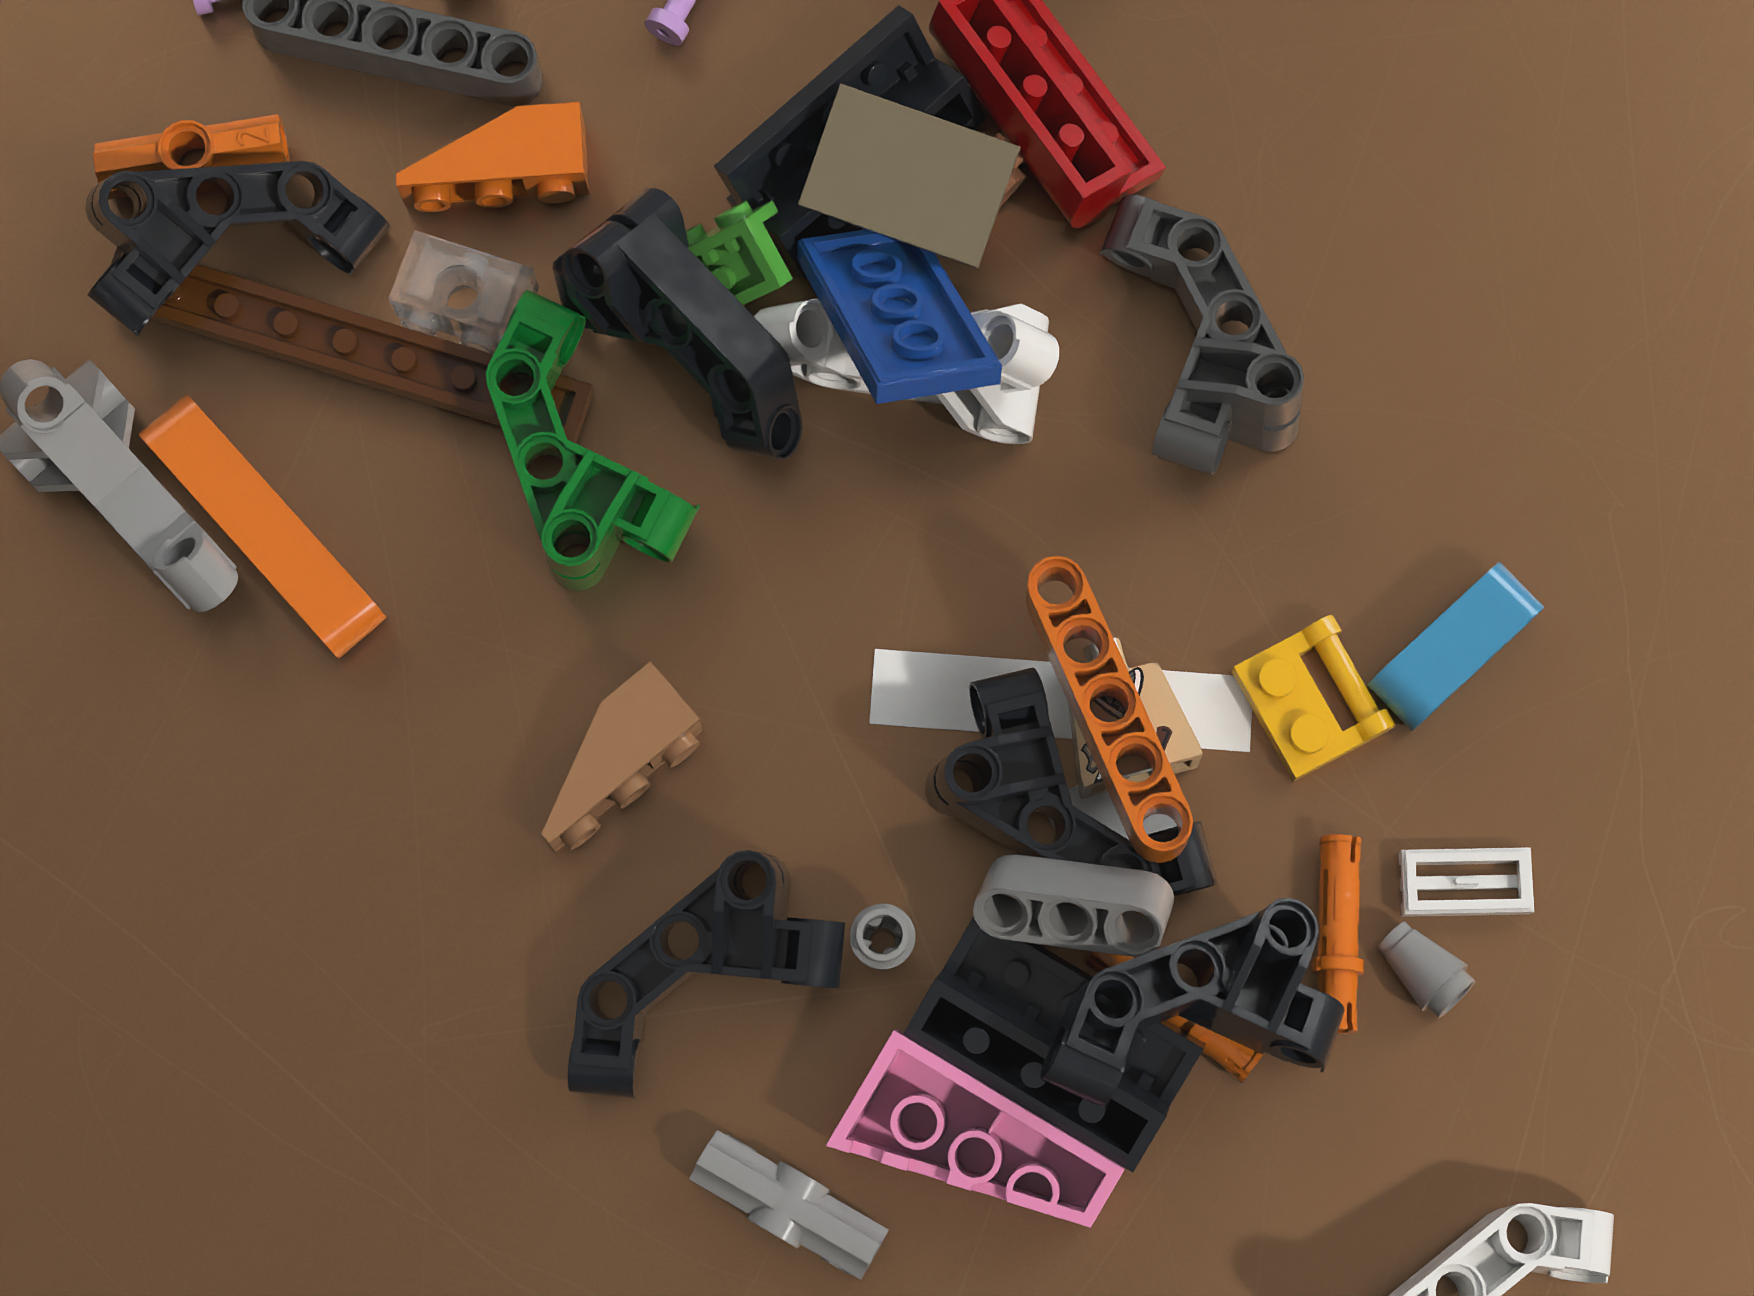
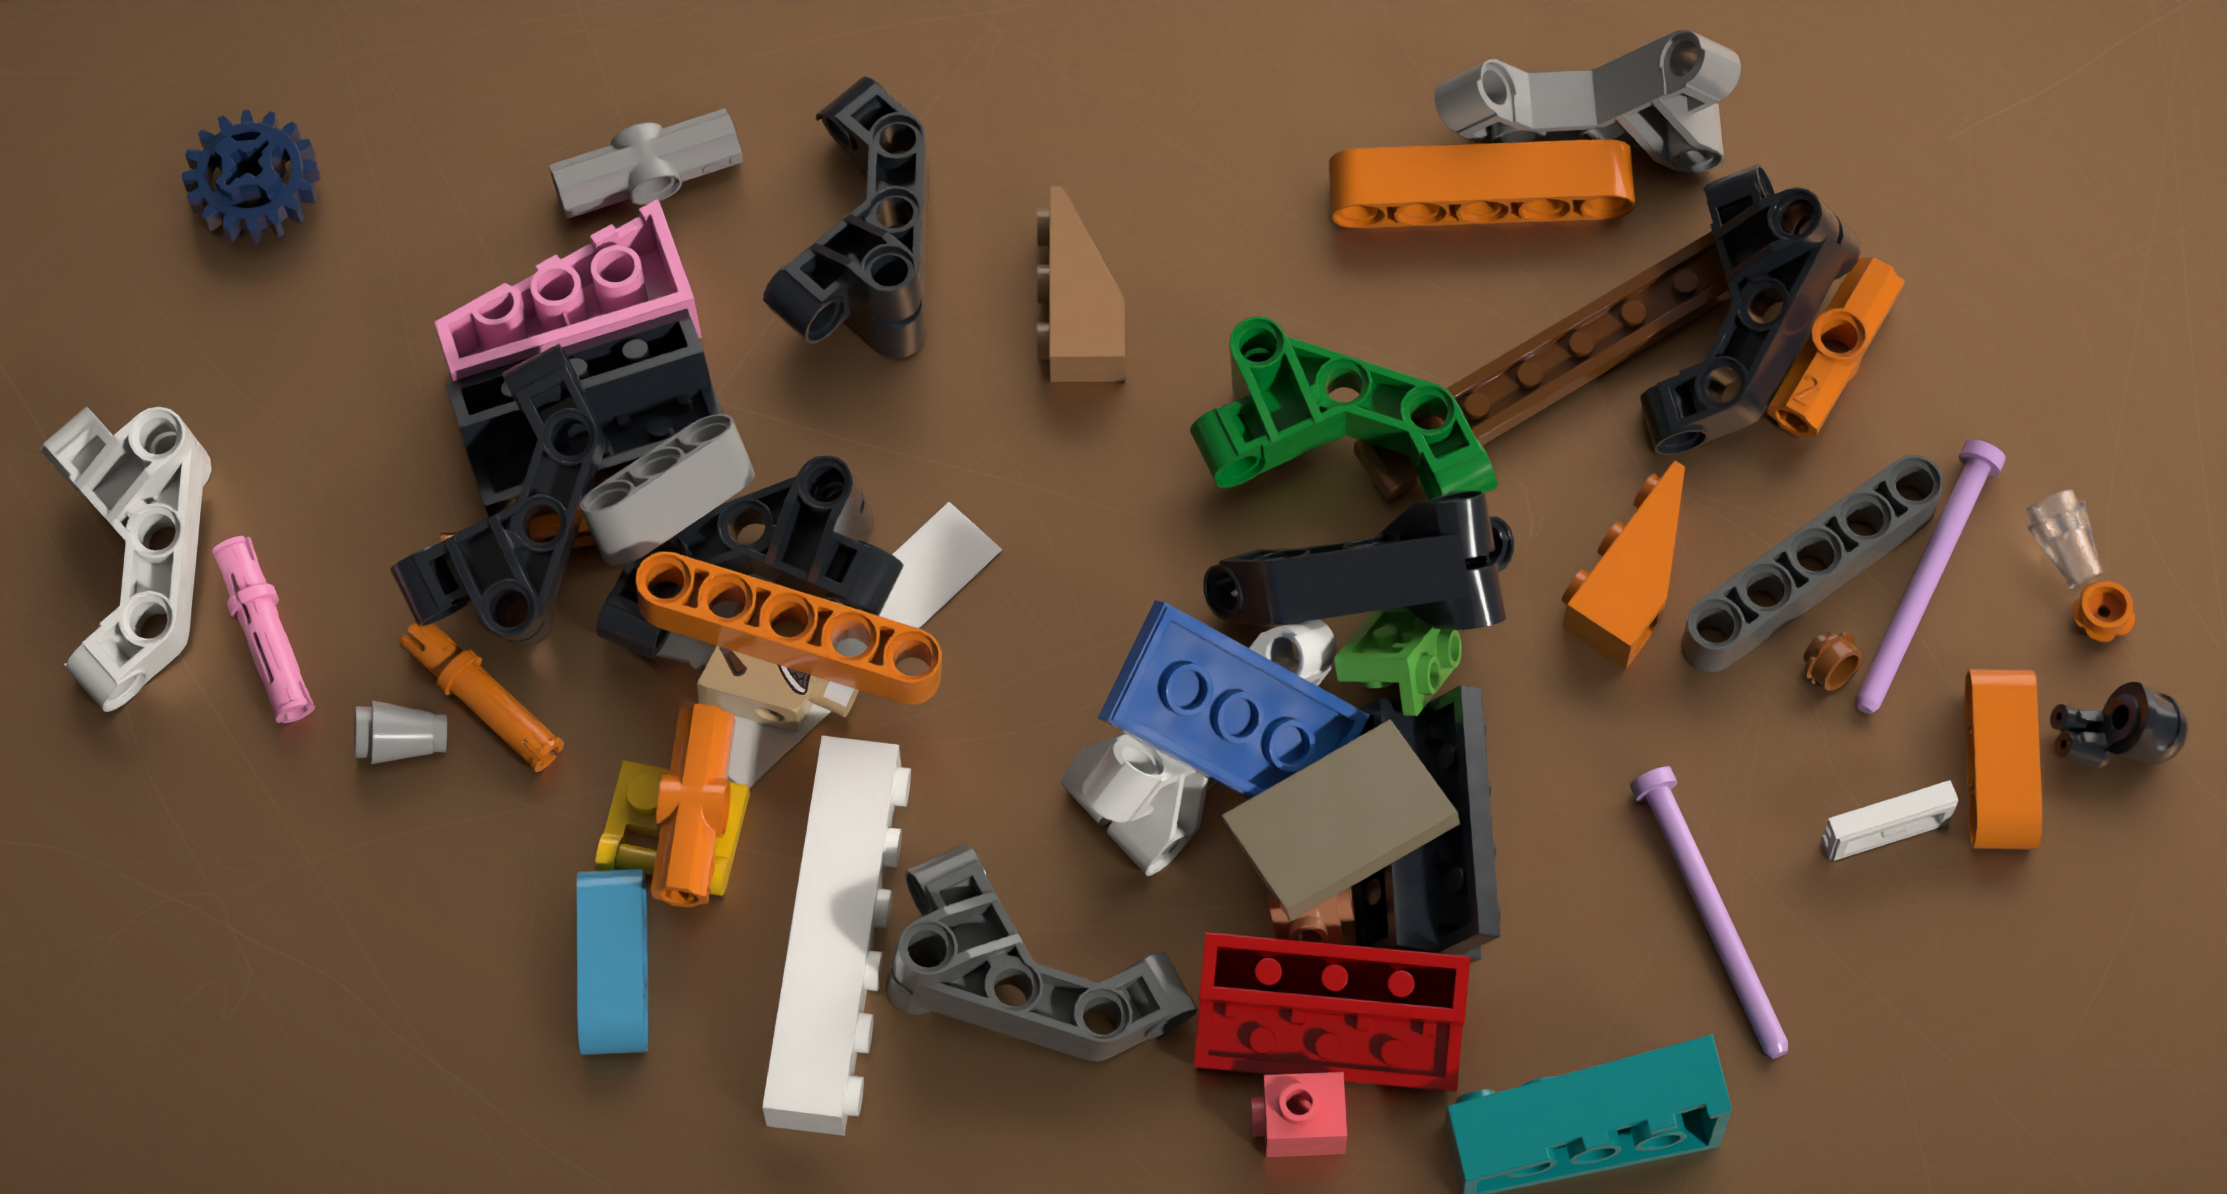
camera: 130 degrees right, 10 degrees down
clear brick [388,230,539,354] -> none
light grey cone [850,904,916,969] -> none
white tile [1398,848,1534,917] -> none
none -> bright pink pin [212,536,315,723]
none -> orange piece [651,704,736,908]
none -> white brick [762,735,911,1136]
none -> coral brick [1251,1072,1347,1157]

